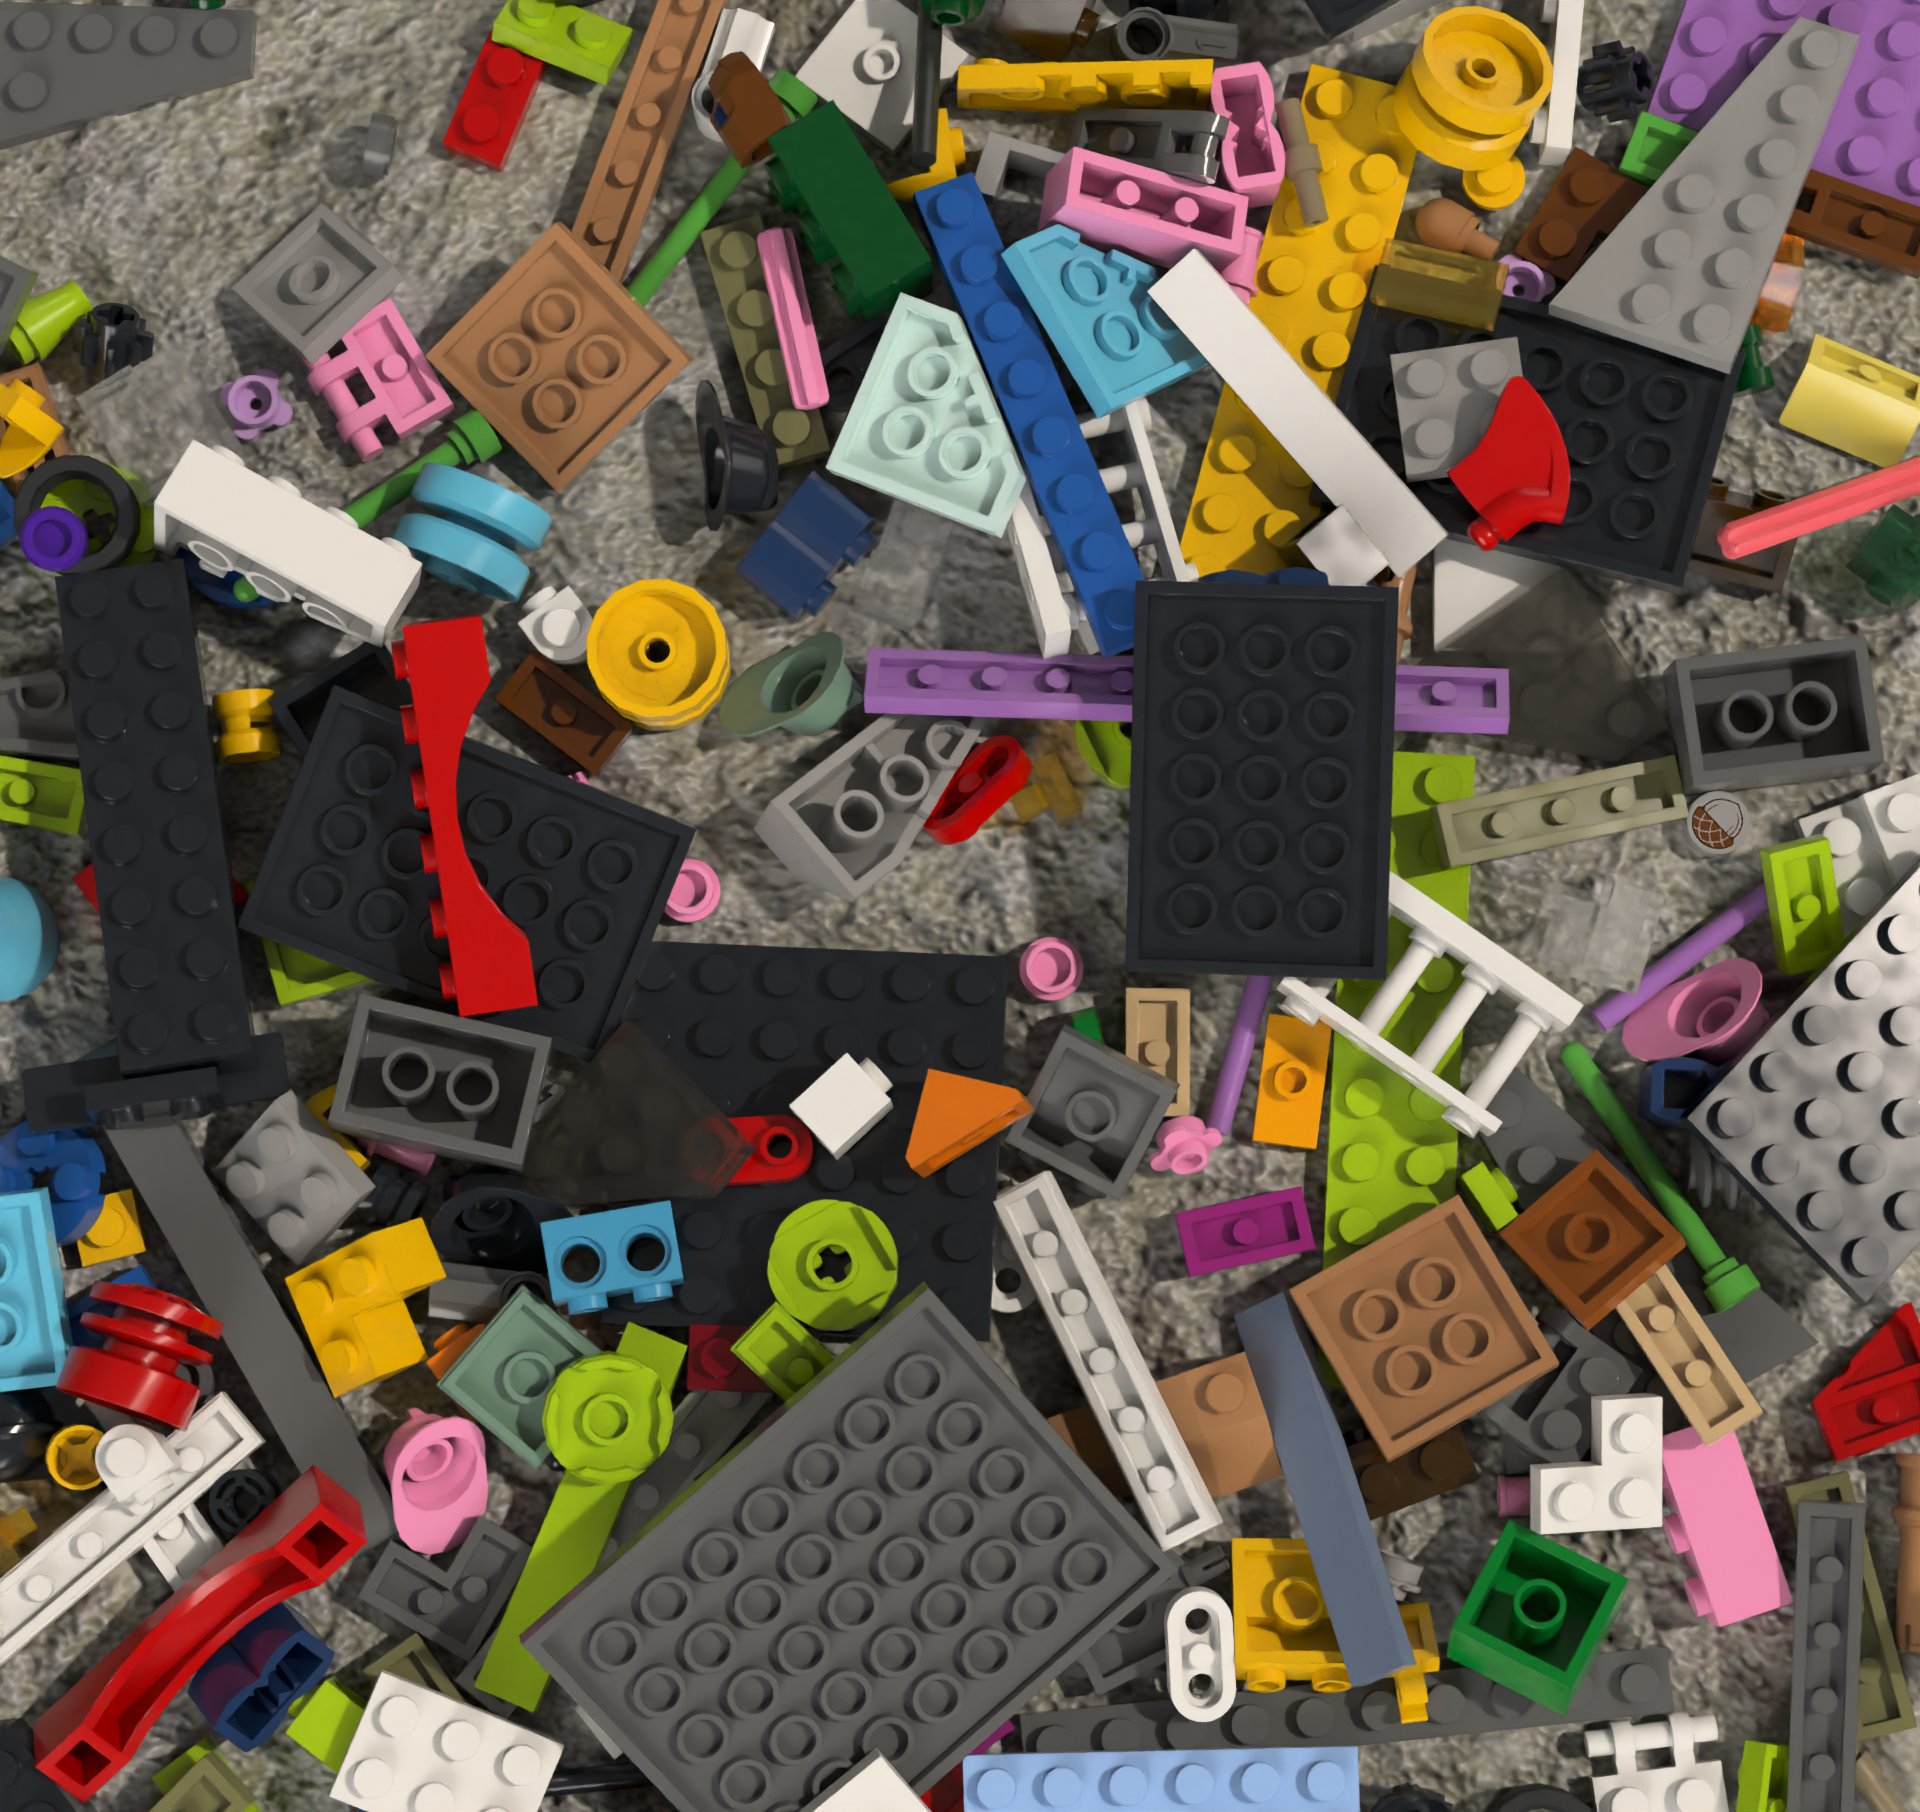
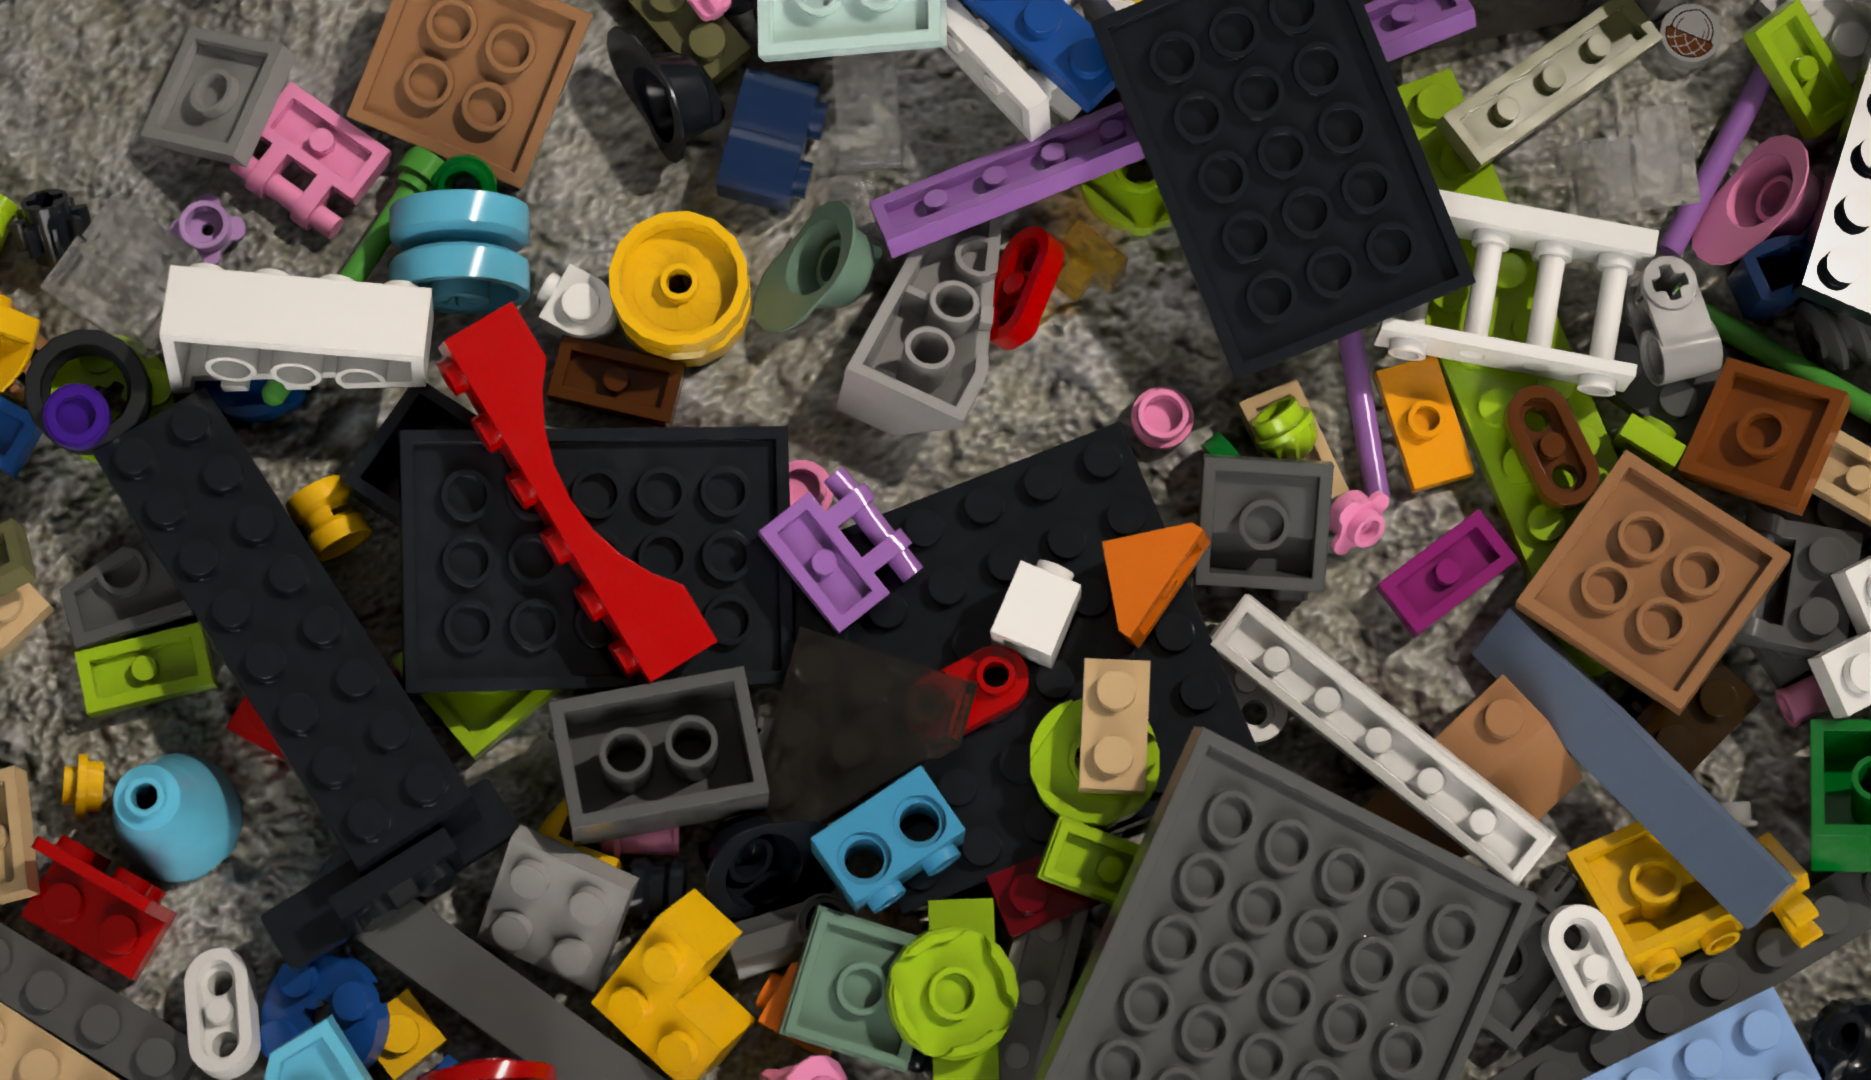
camera: 25 degrees left, 5 degrees down
none -> green plate [433,154,497,193]
none -> medium lavender plate [757,466,923,635]
none -> tan plate [1079,658,1150,796]
none -> lime plate [1251,396,1317,460]
none -> reddish brown plate [1503,385,1599,510]
none -> light grey piece [1623,256,1723,386]

